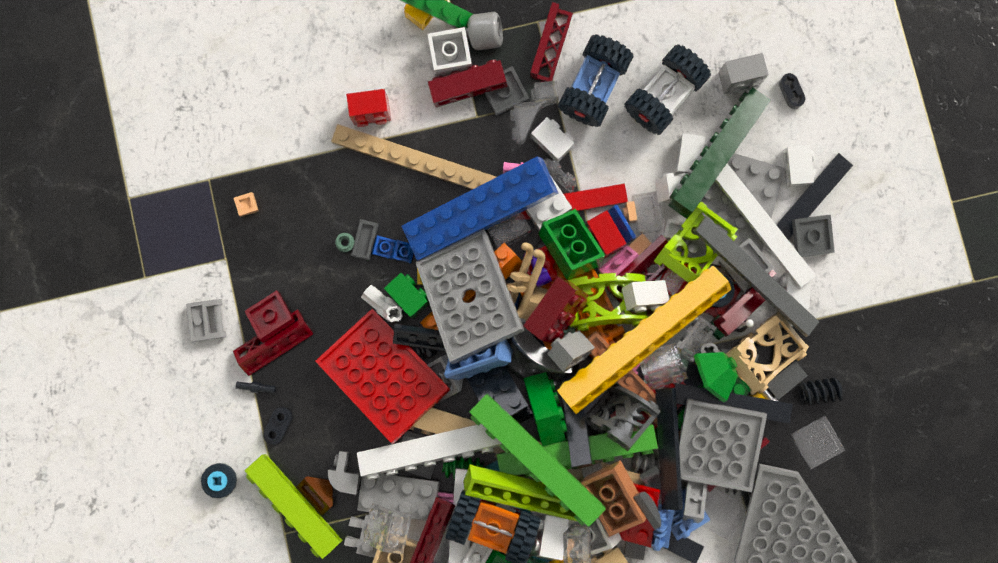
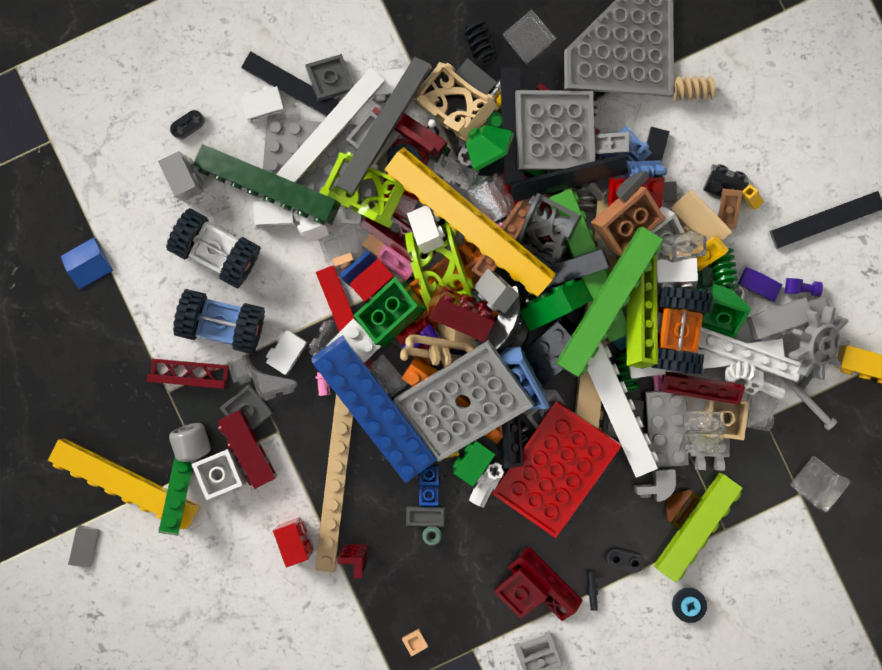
camera: 105 degrees left, 5 degrees up
none -> dark red fence [338,544,367,578]

